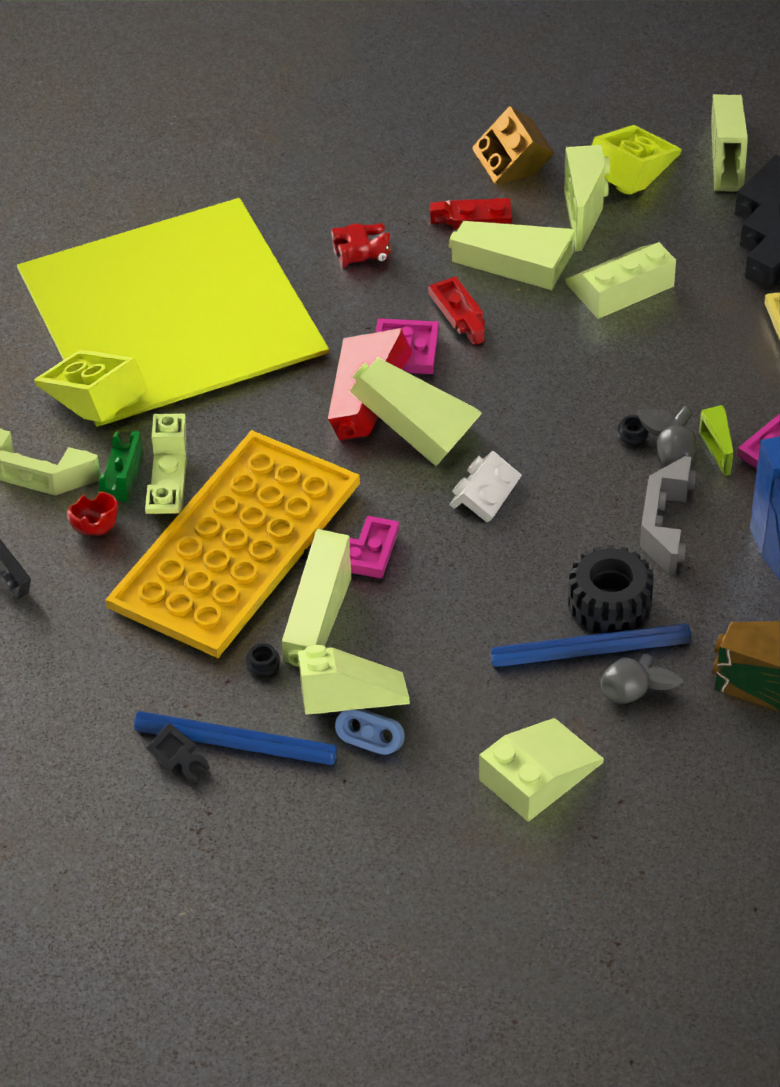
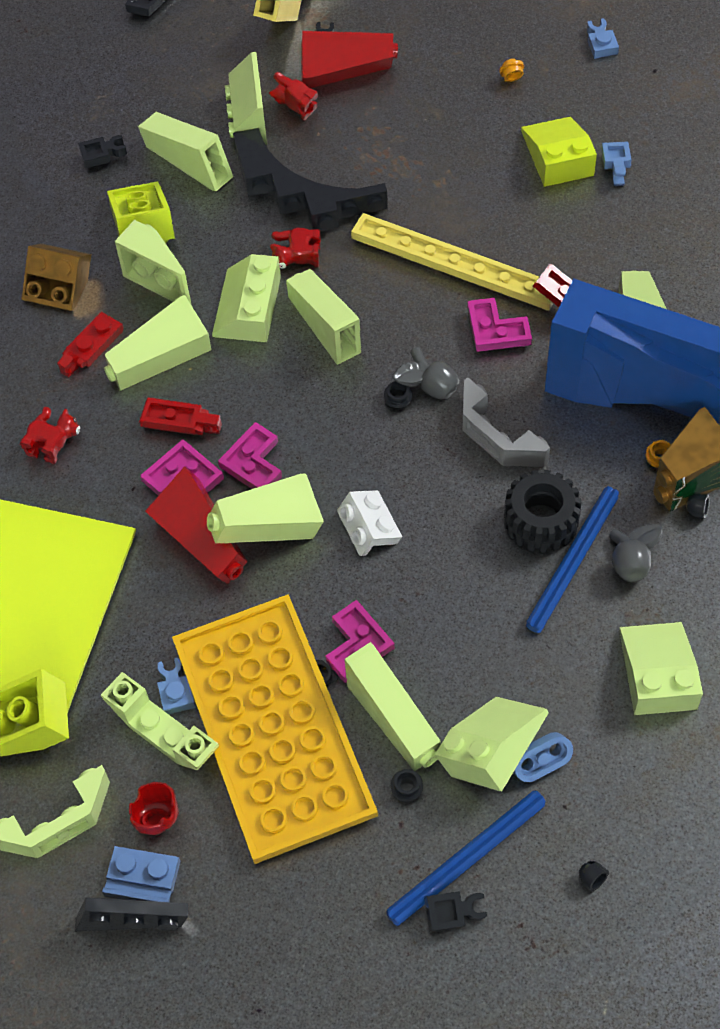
camera: 50 degrees left, 10 degrees up
green hinge [97,431,143,502] -> none
lime slope [699,405,734,476] -> none
none -> black plate [78,135,127,168]
none -> medium blue plate [102,846,181,902]
none -> medium blue plate [157,657,196,715]
none -> dark pink plate [218,422,282,489]
none -> red animal [270,228,321,269]
none -> yellowish green slope [286,269,361,365]
none -> black hinge [579,861,609,891]
none -> black hinge [686,493,710,518]

